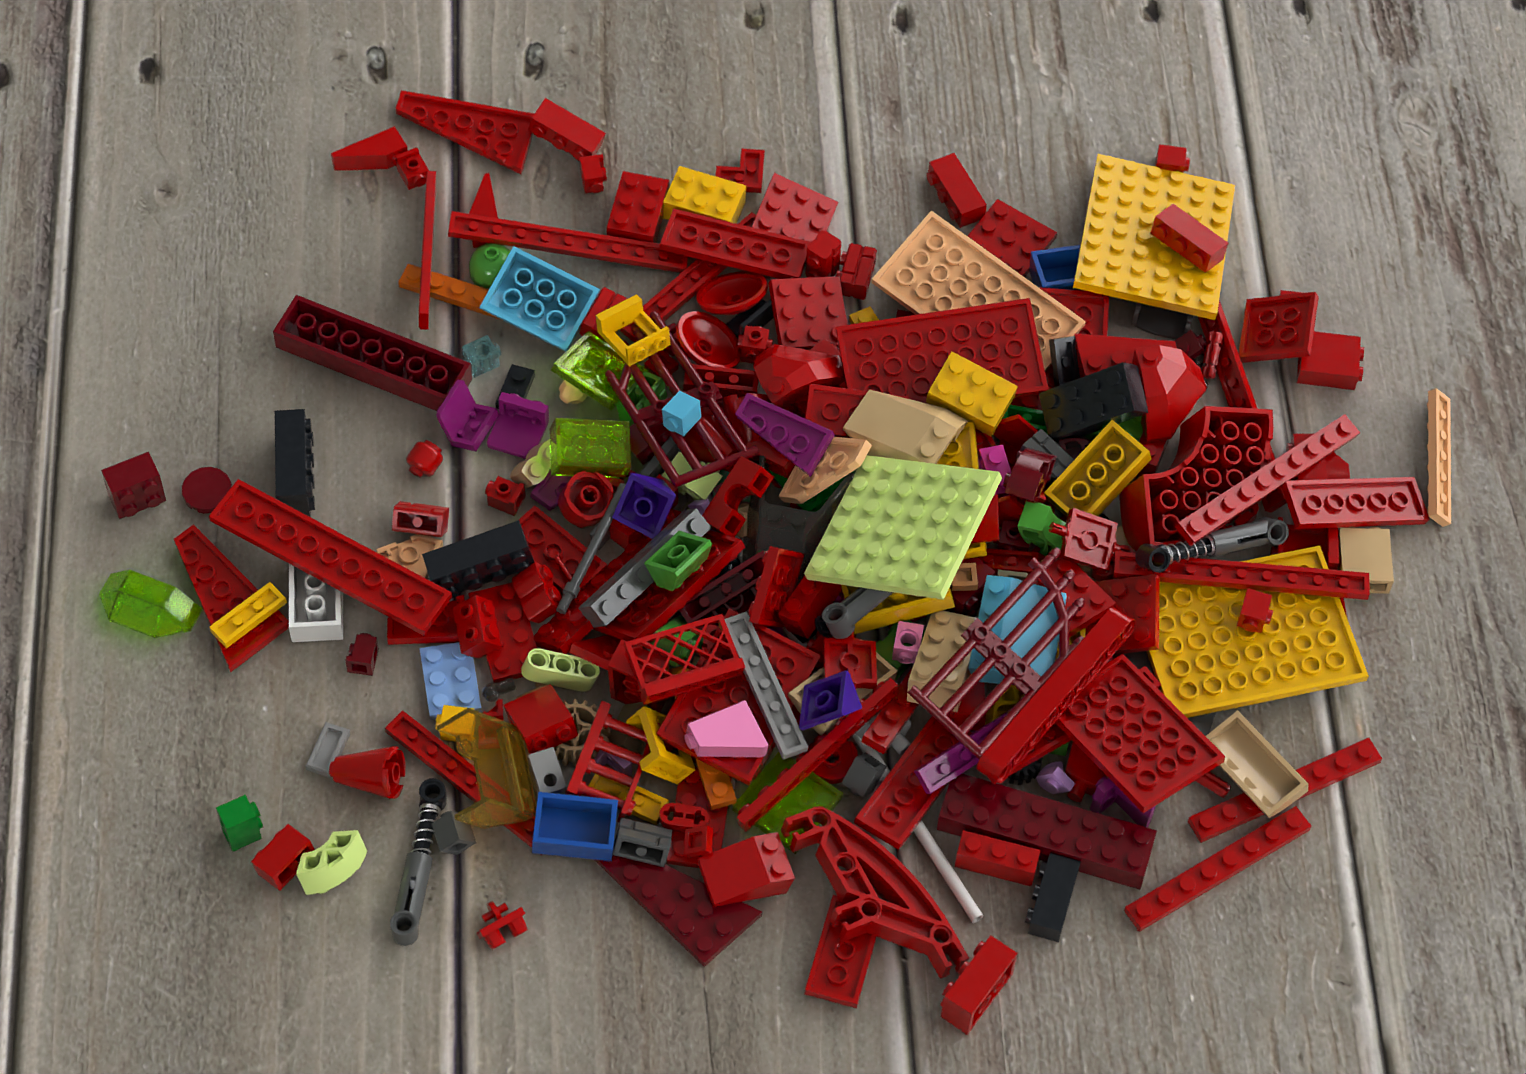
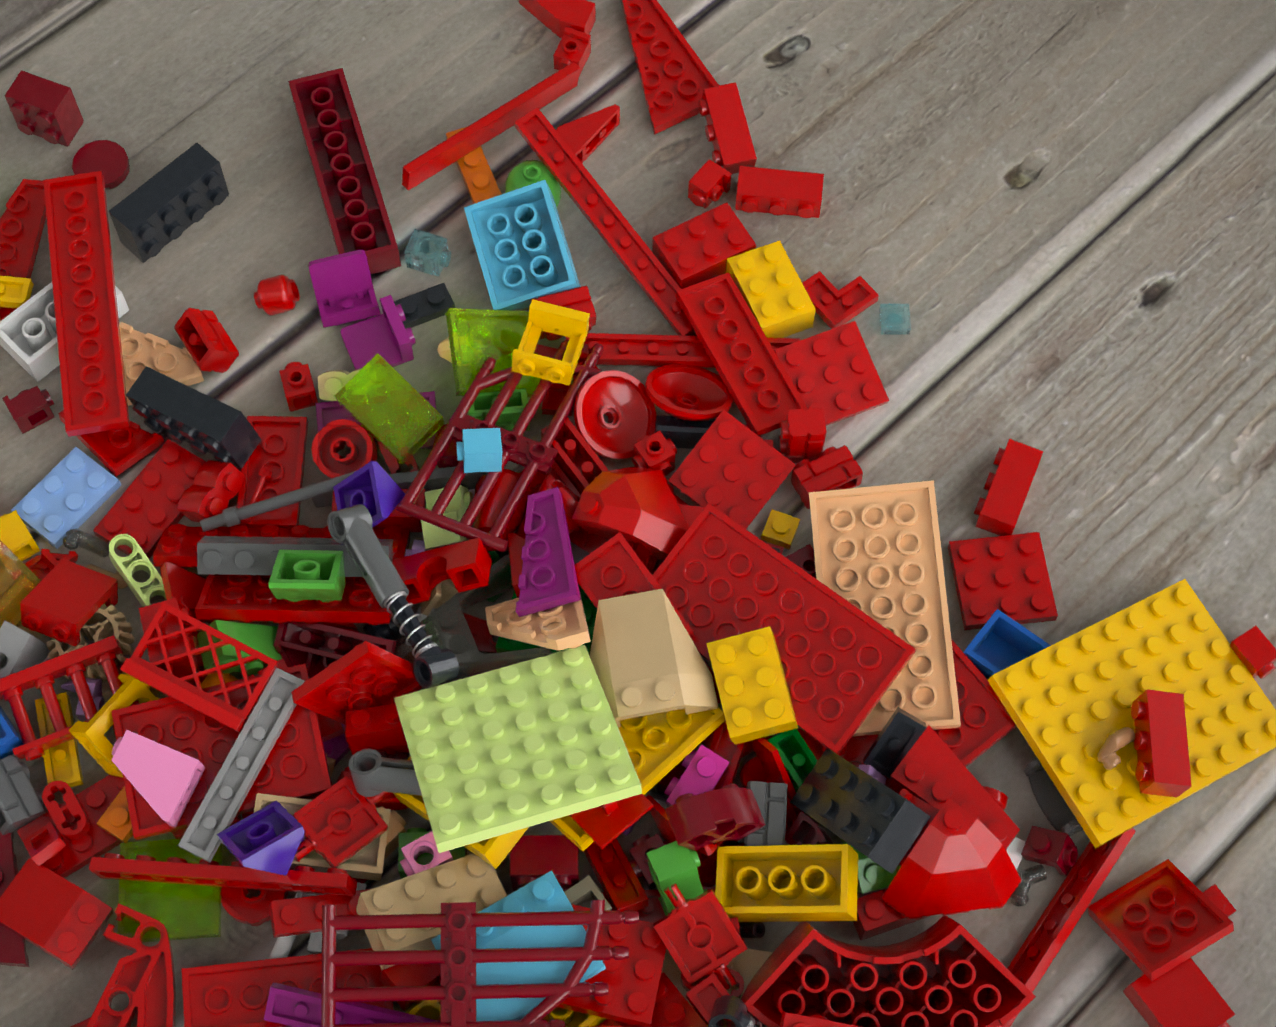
camera: 50 degrees right, 5 degrees up
red brick [453,595,501,659] -> none
dark grey brick [842,752,887,797] -> none
medium nougat plate [951,563,978,591] -> none
red axle [1202,331,1223,379] -> none
none -> piece [328,504,459,689]
none -> red brick [735,166,824,218]
none -> clear light blue plate [879,304,911,335]
none -> medium nougat arm [1098,727,1135,770]

